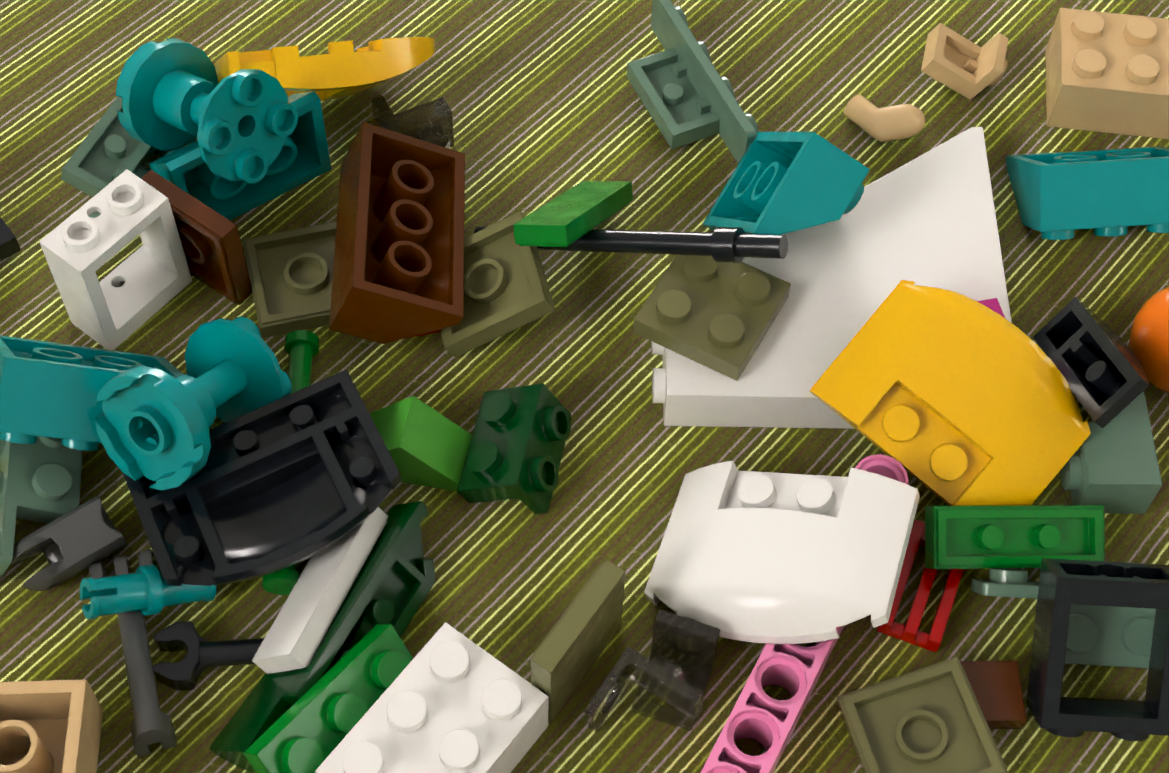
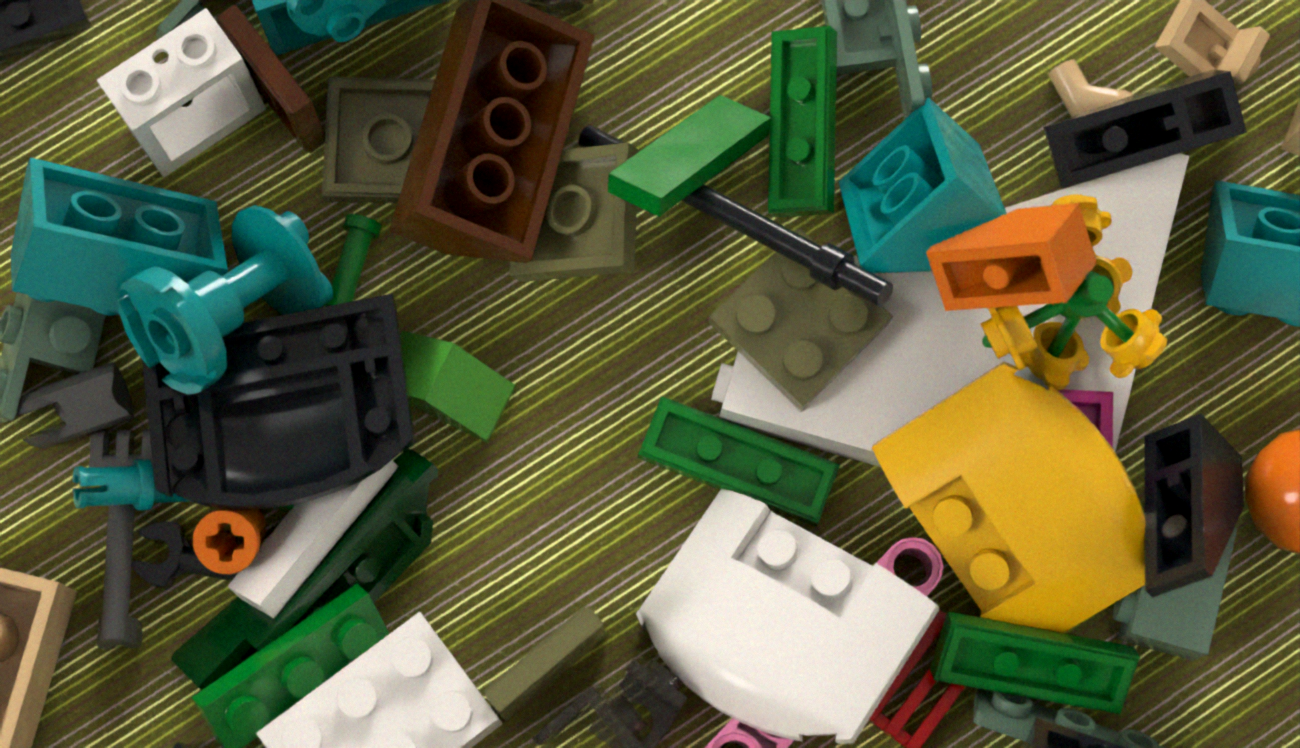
camera: 15 degrees right, 20 degrees up
dark green bracket [457,383,571,514] -> none
none -> orange bush [193,508,266,574]
none -> green tile [638,396,840,527]
none -> green tile [768,26,837,218]
none -> orange slope [926,203,1097,311]
none -> yellow plant [980,194,1167,390]
none -> black slope [1043,70,1247,189]

